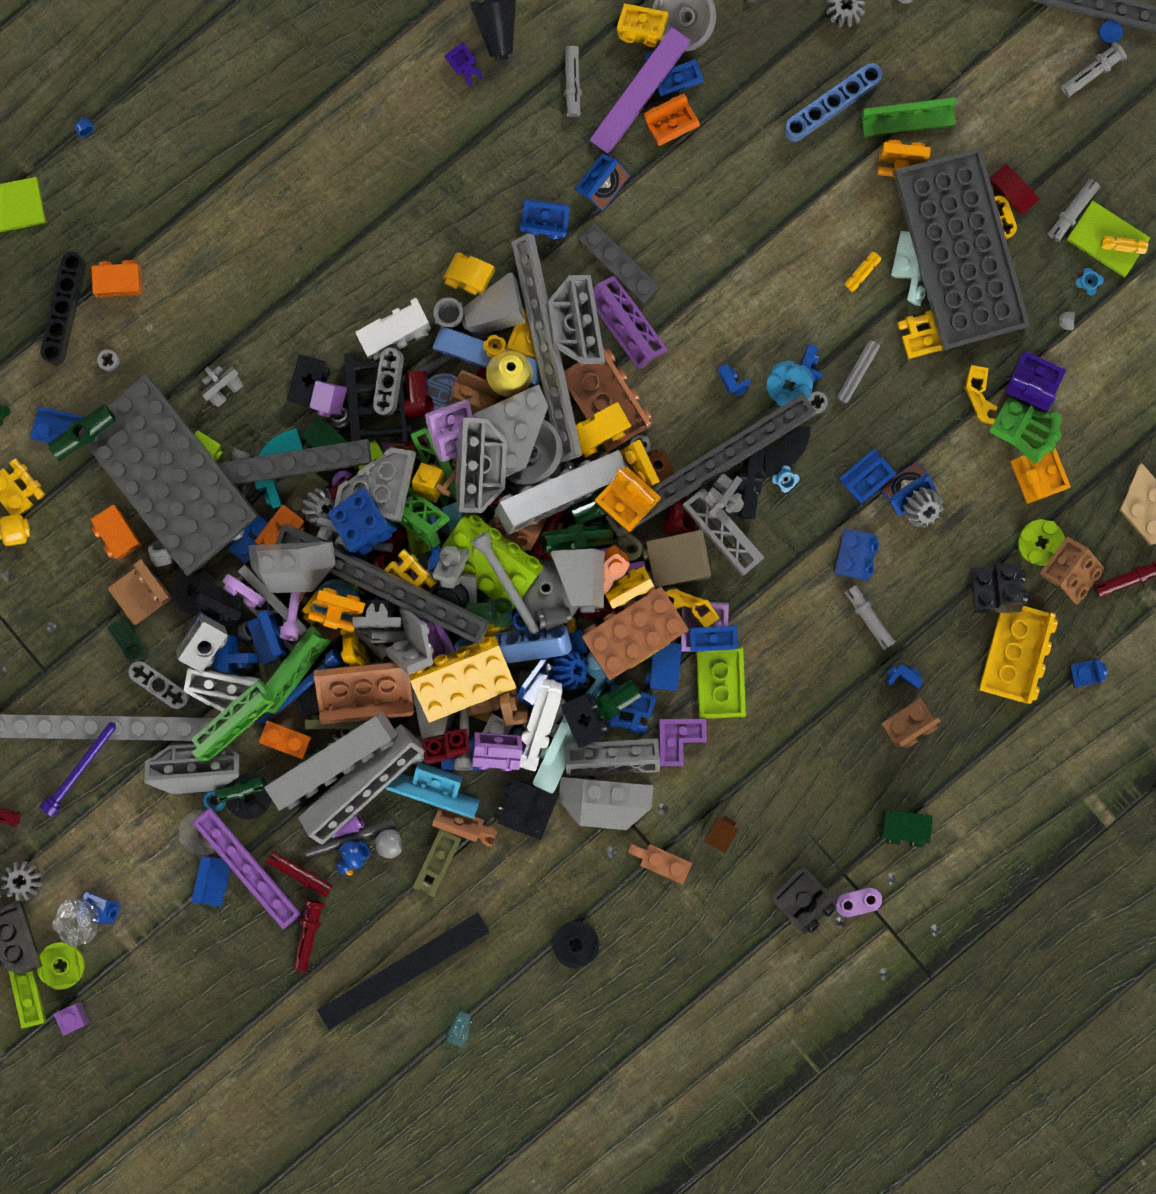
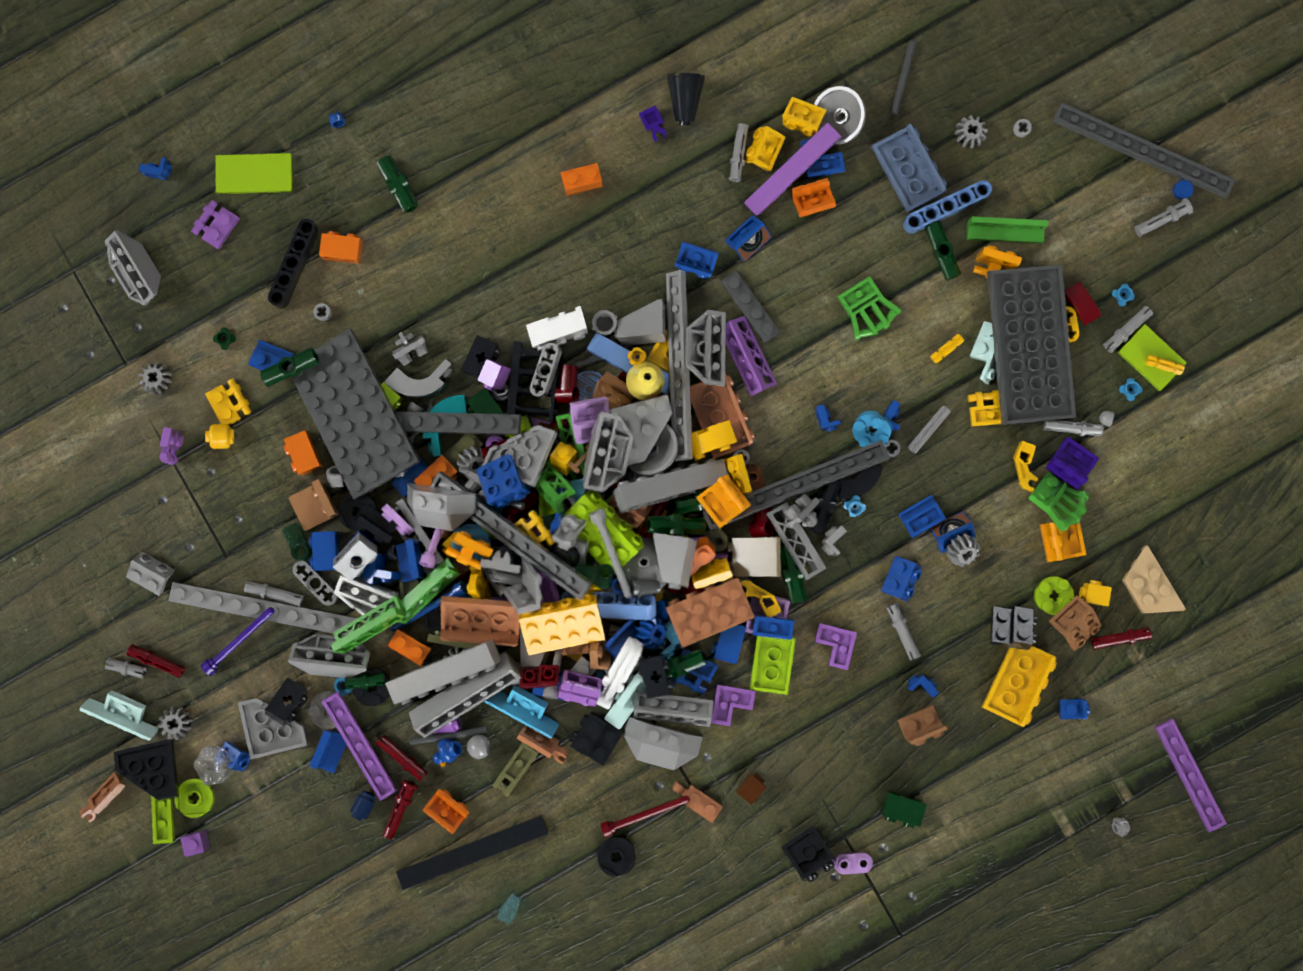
camera: 10 degrees right, 0 degrees up
yellow brick [443,253,495,295] -> none
none -> light grey plate [238,698,309,759]
none -> light grey pin [244,580,304,607]
none -> black brick [265,677,308,726]
none -> blue brick [309,531,339,571]
none -> dark blue brick [349,790,376,821]
none -> dark green piece [377,155,419,213]
none -> light grey arch [385,359,453,398]
none -> orange bracket [422,788,470,835]
none -> orange brick [560,163,603,196]
none -> dark red piece [600,795,690,838]
none -> yellow bracket [745,126,785,171]
none -> dark green piece [780,544,808,604]
none -> medium lavender plate [814,623,857,670]
none -> light grey bracket [821,526,847,556]
none -> bright green plate [837,276,901,341]
none -> sand blue bracket [871,124,947,213]
none -> dark green piece [925,221,961,281]
none -> light grey pin [1043,420,1104,437]
none -> yellow brick [1079,580,1112,606]
none -> dark azure plate [1112,284,1135,306]

